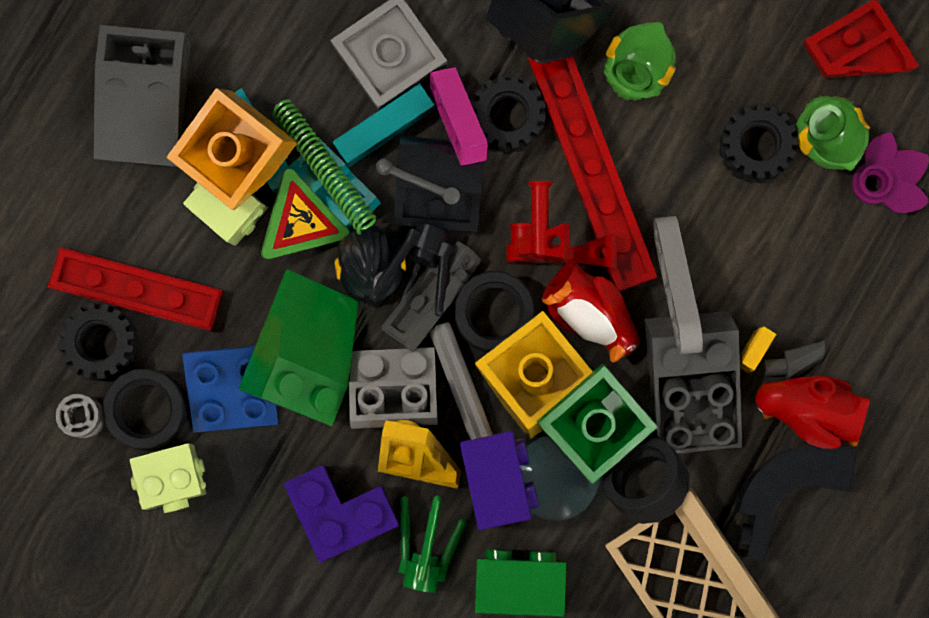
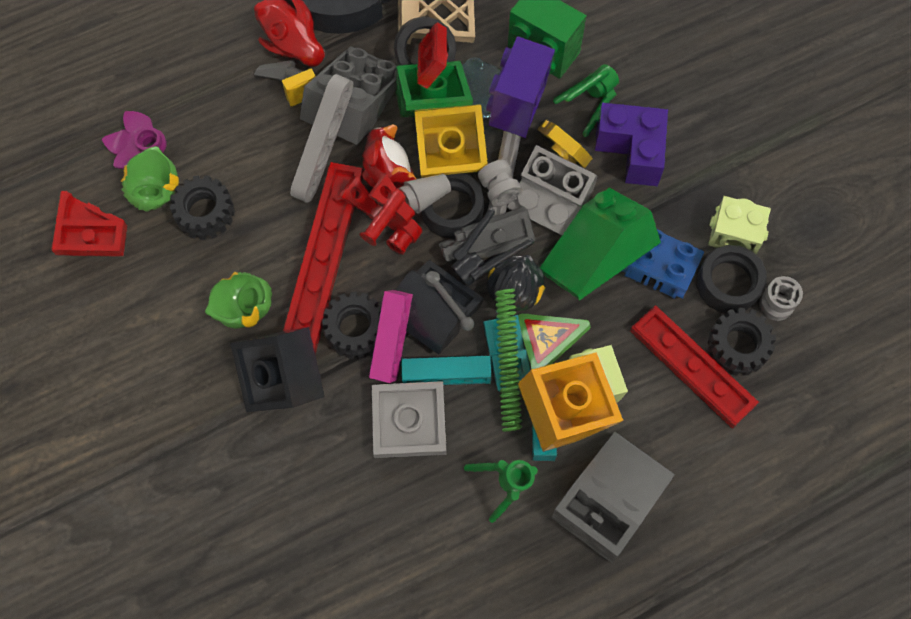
camera: 145 degrees left, 15 degrees down
none -> light grey cone [398,173,451,213]
none -> red plate [417,22,448,89]
none -> green plant [464,460,538,523]
none -> light grey wheel [478,159,522,207]

